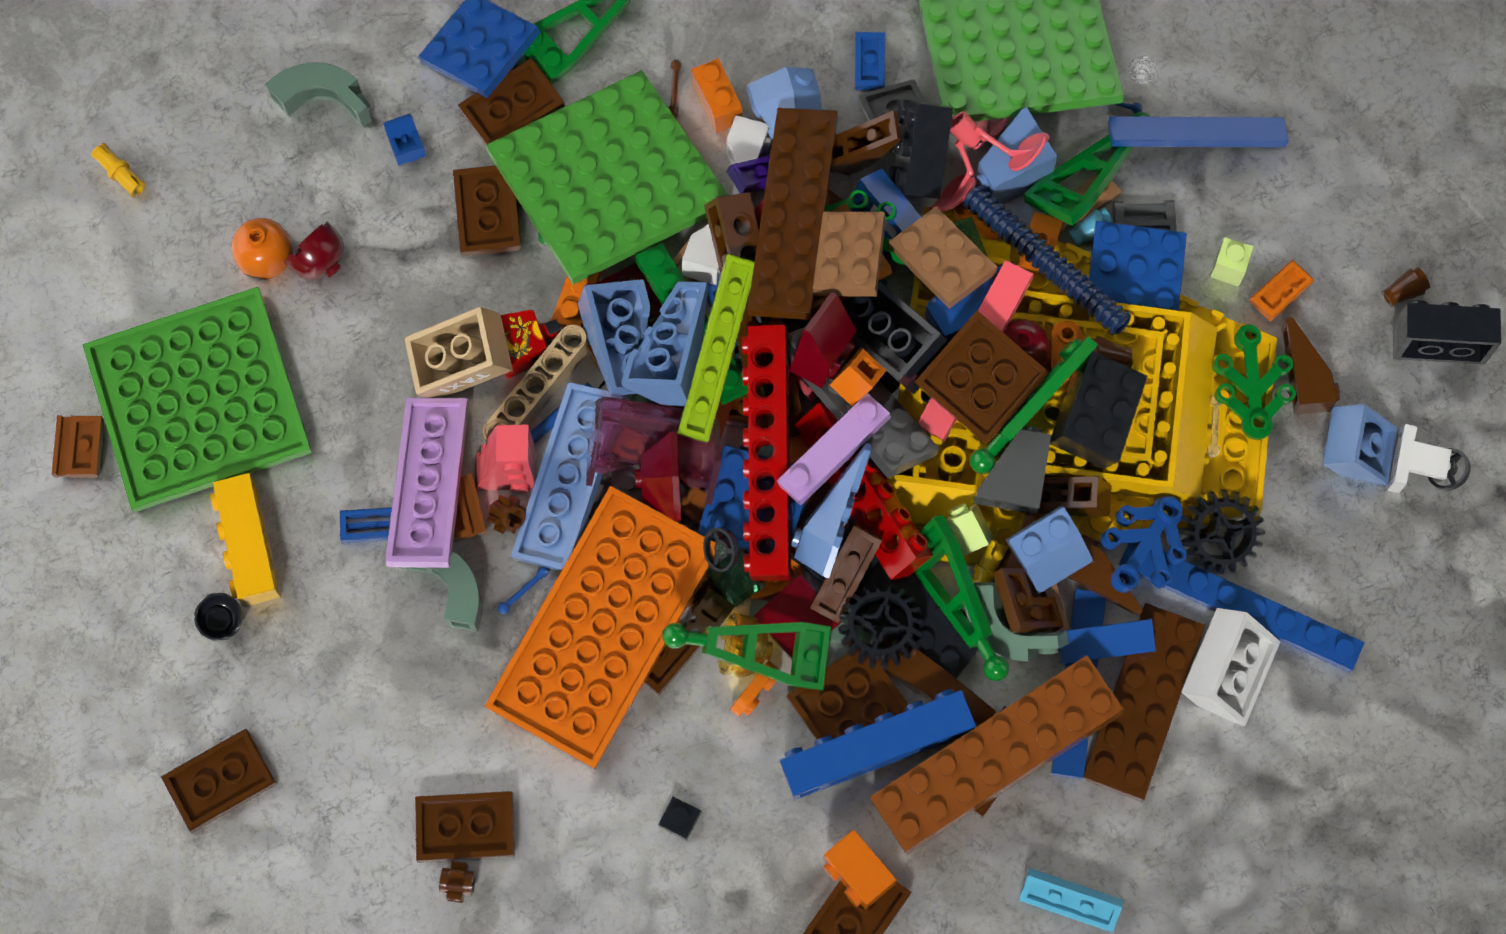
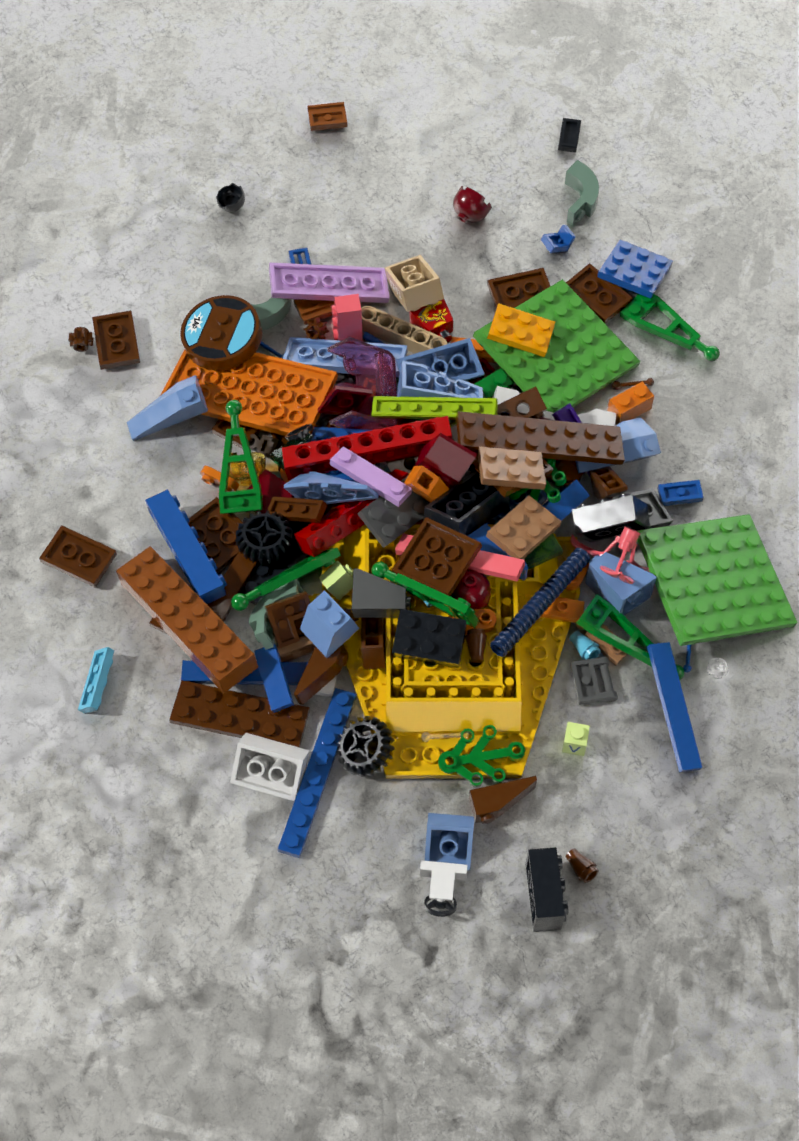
camera: 80 degrees right, 10 degrees down
bright green plate [82,287,312,513] -> none
yellow pin [91,143,146,197] -> none
reddish brown tile [160,728,278,833] -> none
yellow brick [210,473,281,607] -> none
orange cylinder [231,218,294,280] -> none
black plate [658,796,702,841] -> none
orange brick [823,829,897,910] -> none
blue plate [1088,221,1187,311] -> none
blue plant [1100,497,1187,593] -> none
orange plate [1249,259,1314,322] -> none
none -> medium blue wedge [127,375,208,441]
none -> brick [180,295,263,371]
none -> light orange plate [487,303,555,357]
none -> black tile [558,118,581,153]

